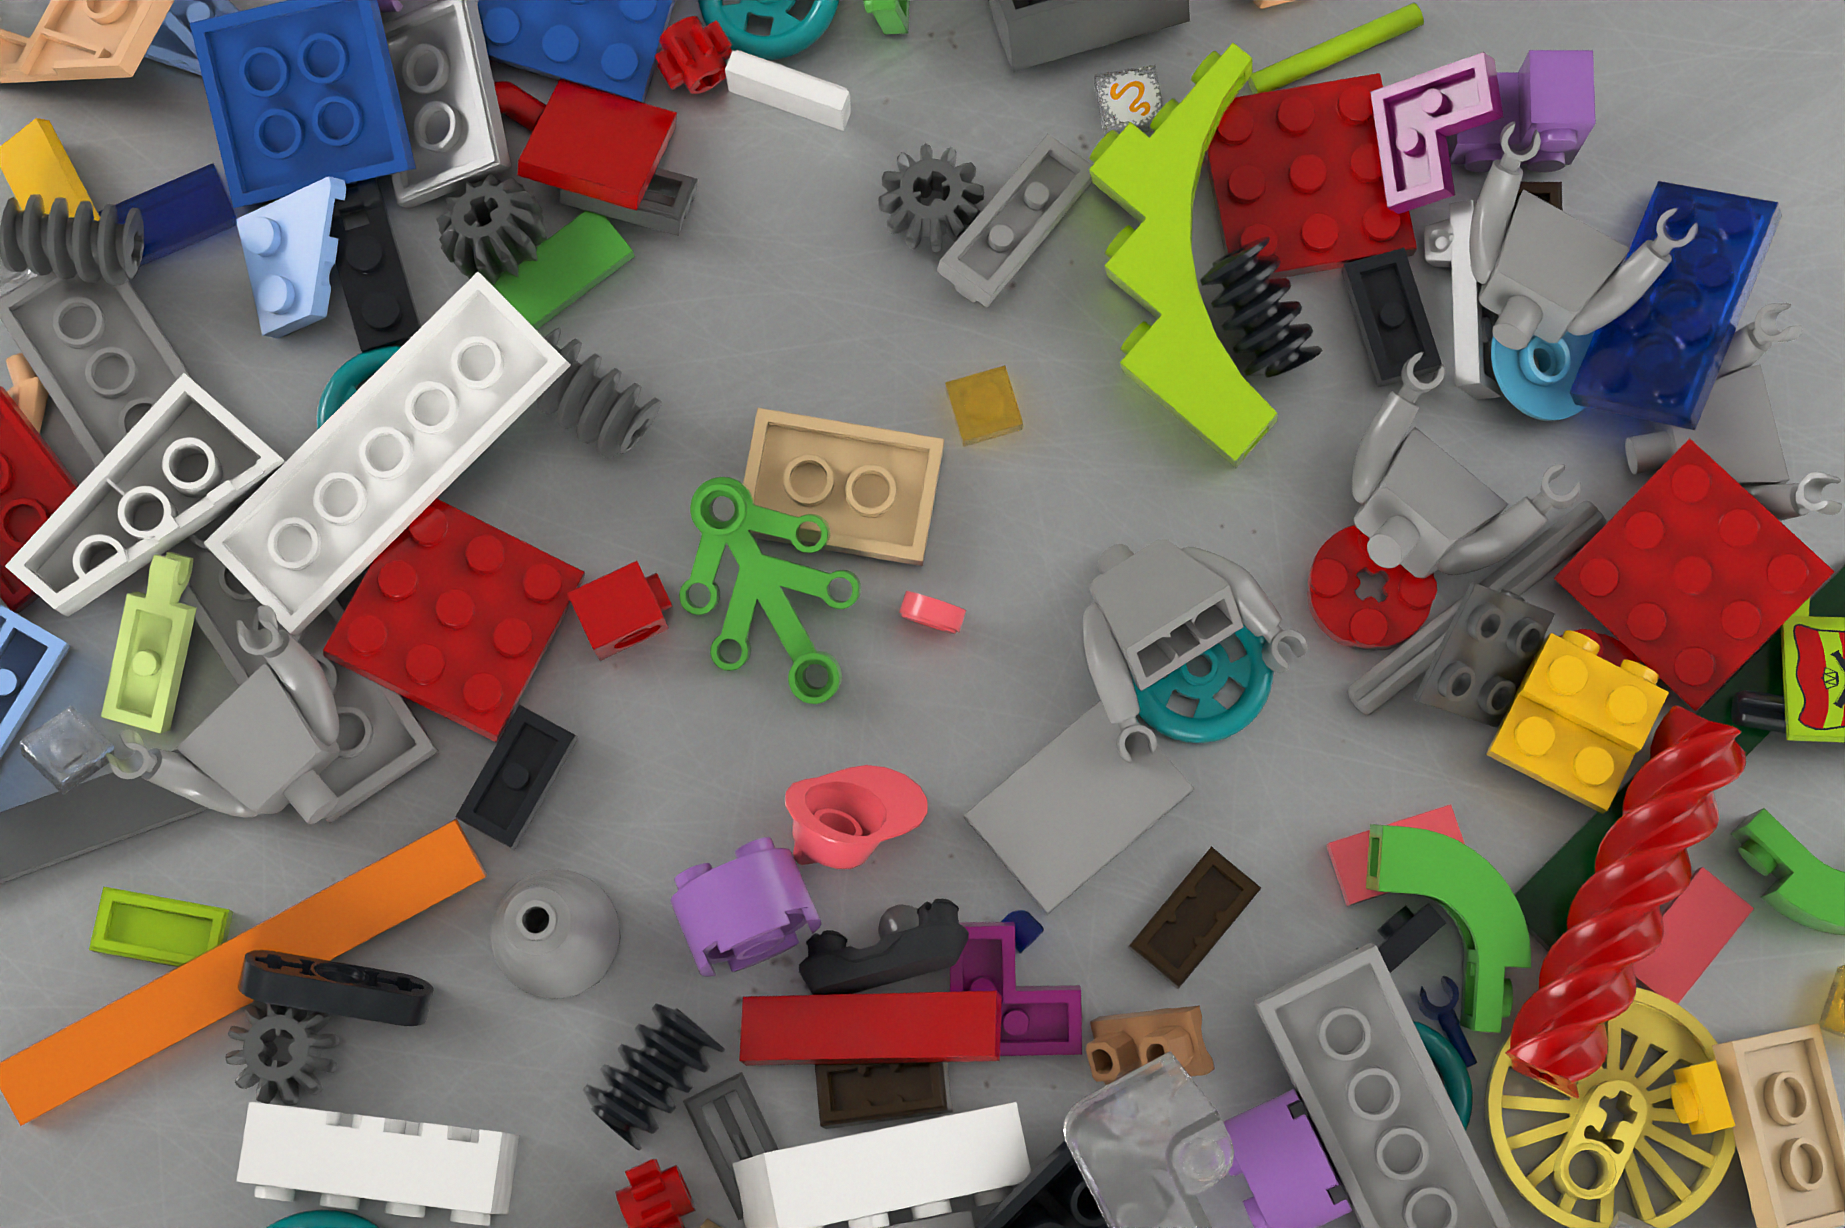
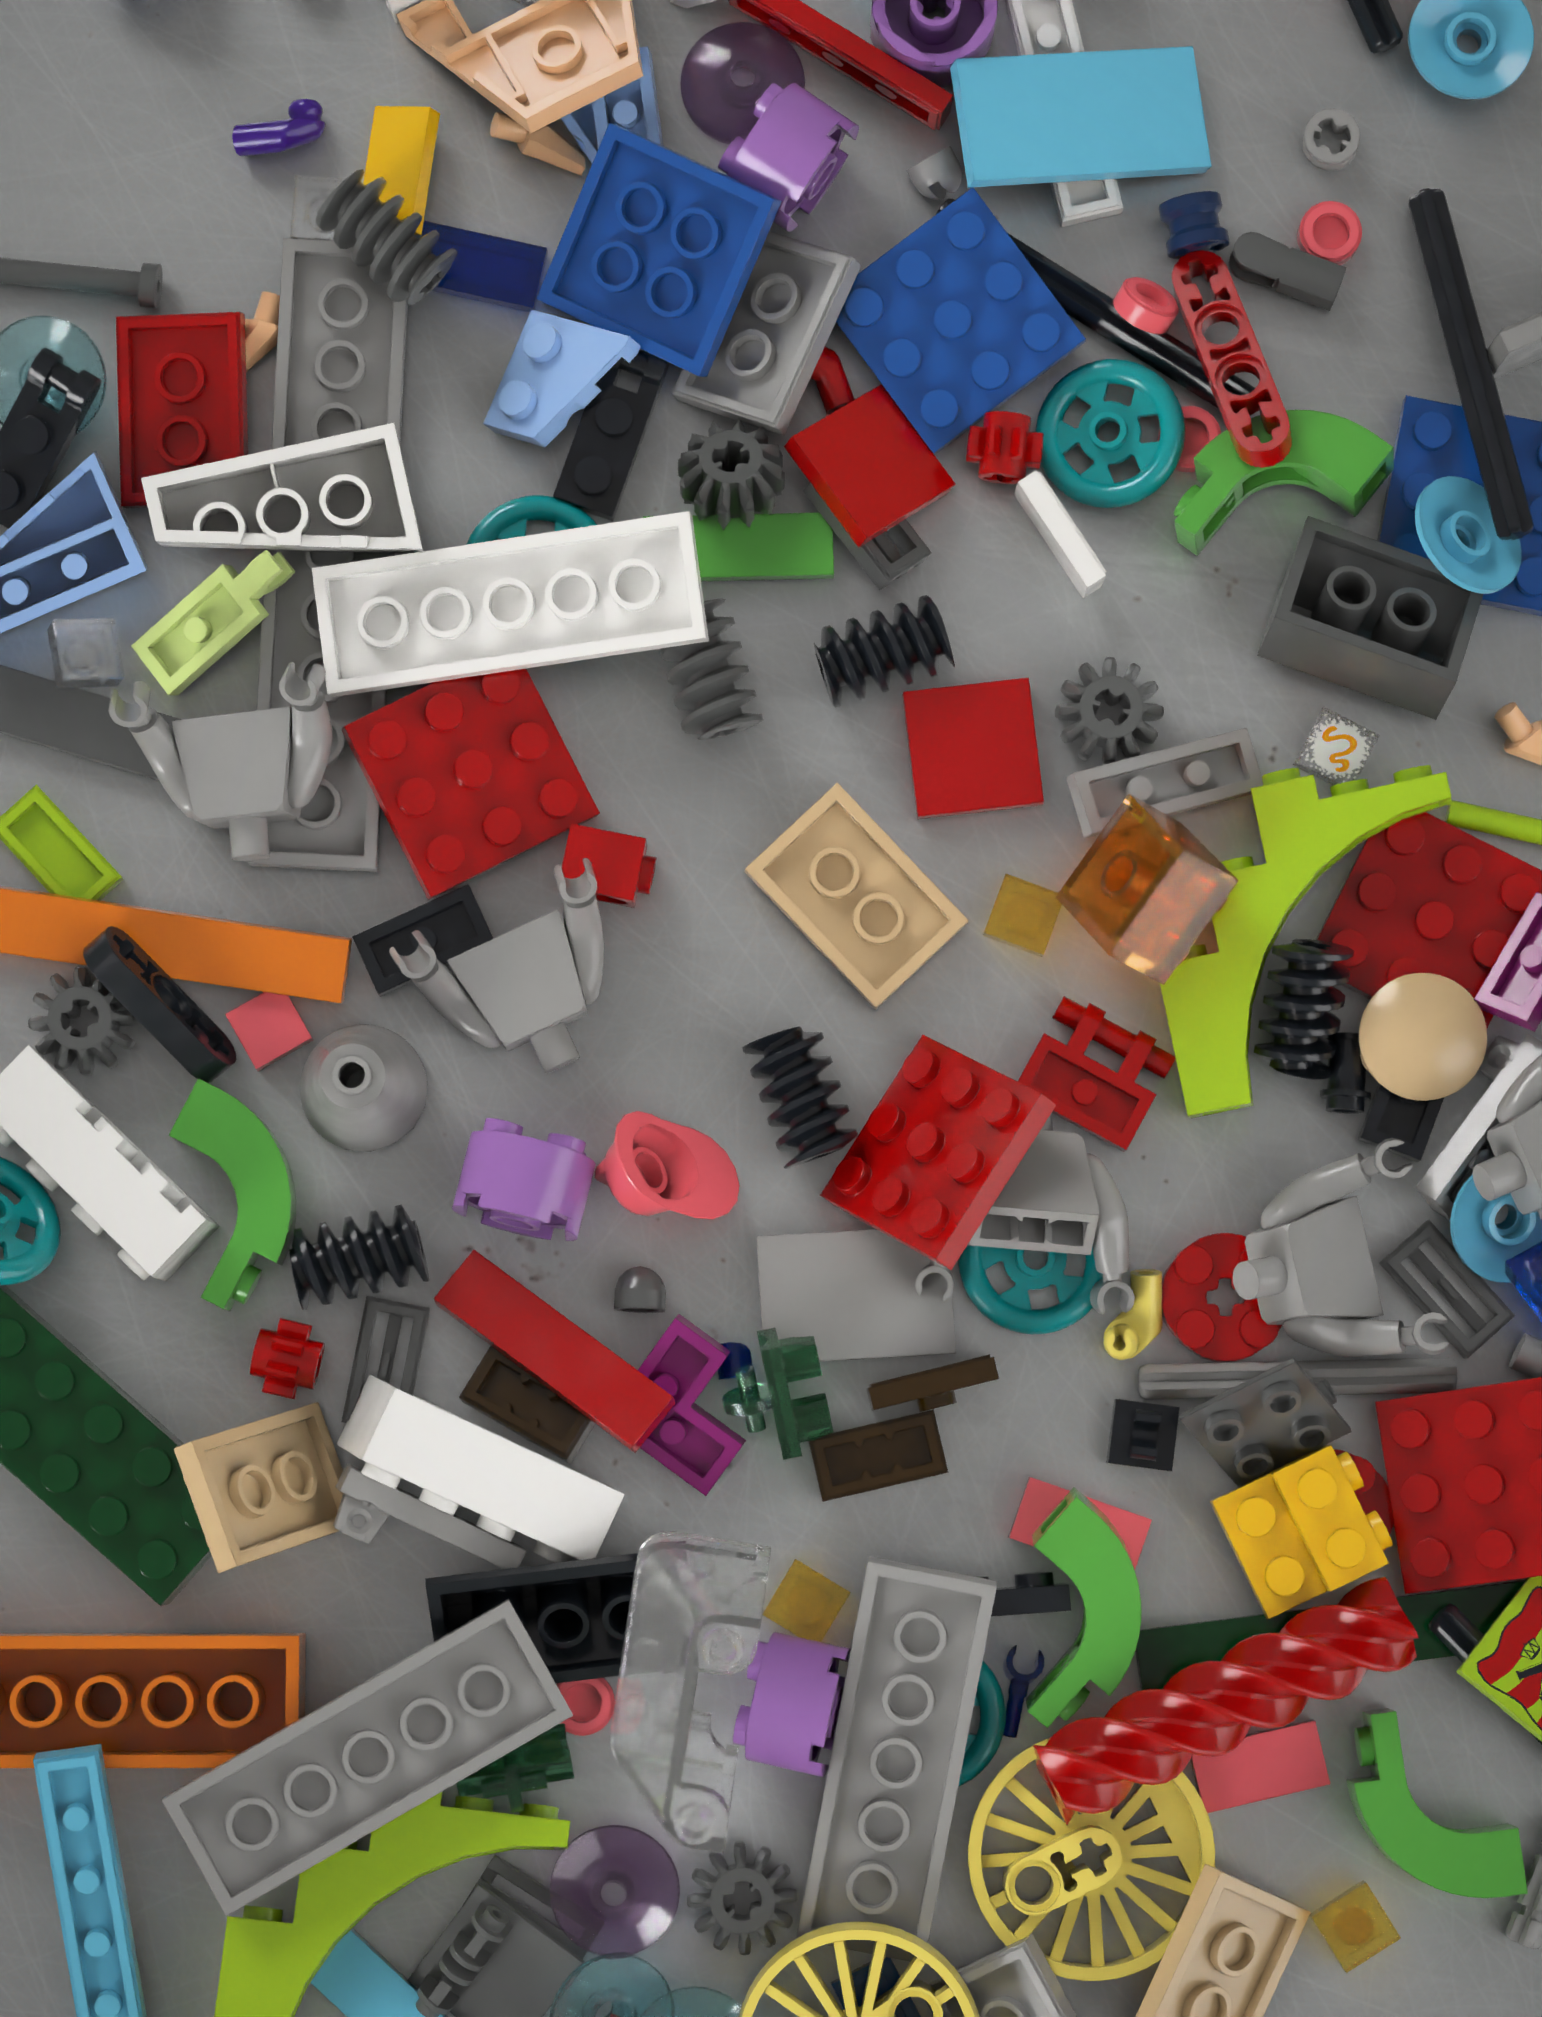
camera: 30 degrees right, 5 degrees up
bright green plant [679,477,861,704] -> none
black piece [799,899,969,995] -> none
coral tile [899,591,966,634] -> none
medium nougat hips [1086,1005,1215,1085] -> none
yellow plate [1671,1060,1735,1135] -> none
none -> bright green arch [169,1078,296,1311]
none -> coral tile [225,992,313,1071]
none -> light grey torso [389,858,604,1073]
none -> light nougat bar [490,112,586,175]
none -> clear green hips [722,1328,833,1460]
none -> black piece [742,1026,858,1169]
none -> clear yellow plate [762,1559,851,1642]
none -> black piece [814,595,955,708]
none -> red plate [820,1035,1056,1270]
none -> dark brown plate [866,1354,999,1412]
none -> red tile [902,677,1044,820]
none -> red plate [1018,996,1176,1152]
none -> clear orange brick [1056,794,1239,985]
none -> light yellow arm [1103,1269,1163,1360]
none -> black tile [1106,1399,1180,1471]
none -> black pin [1320,1032,1371,1114]
none -> tan dish [1359,973,1487,1101]
none -> dark grey tile [1379,1220,1515,1359]

